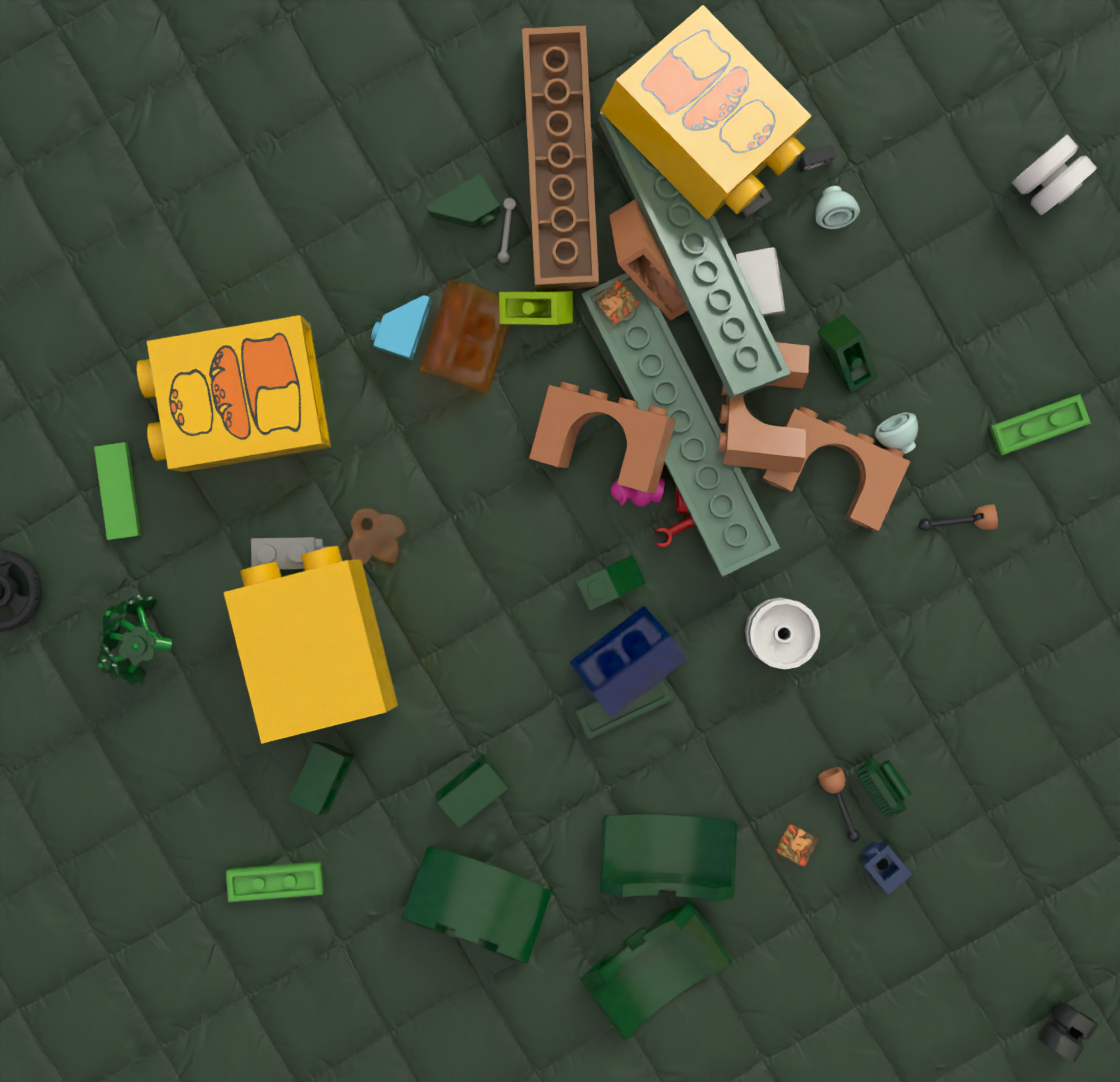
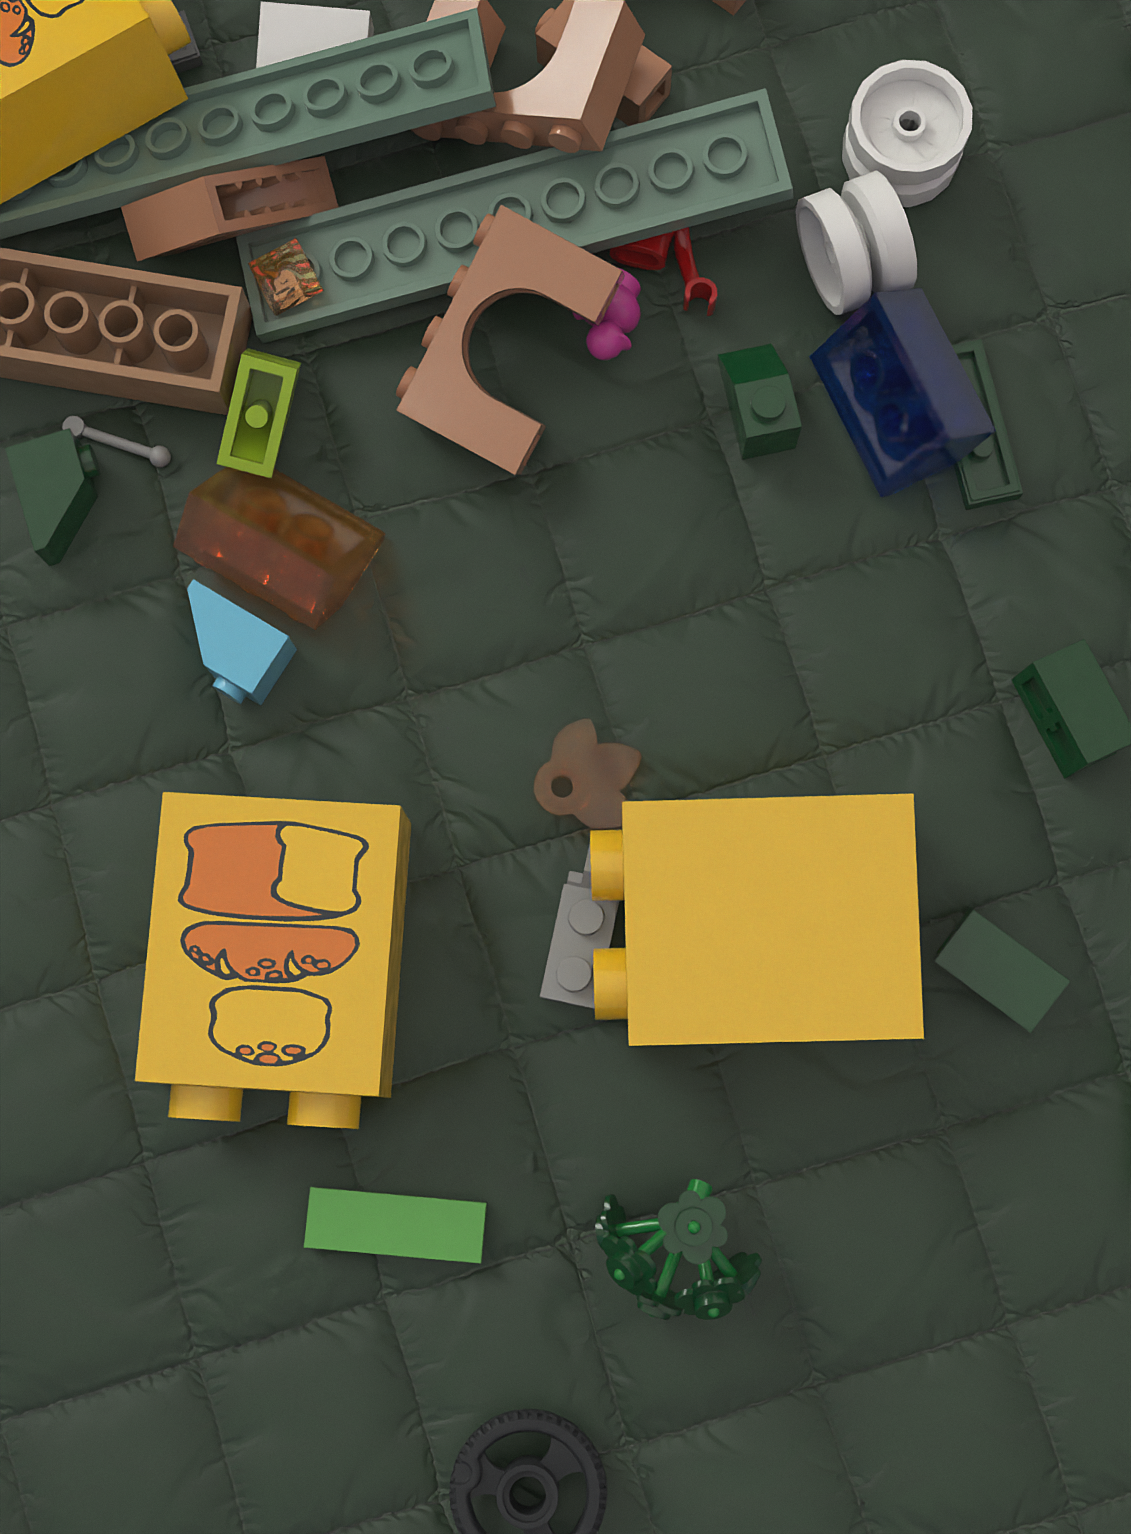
camera: 70 degrees left, 10 degrees down
none -> white wheel [796,170,917,315]

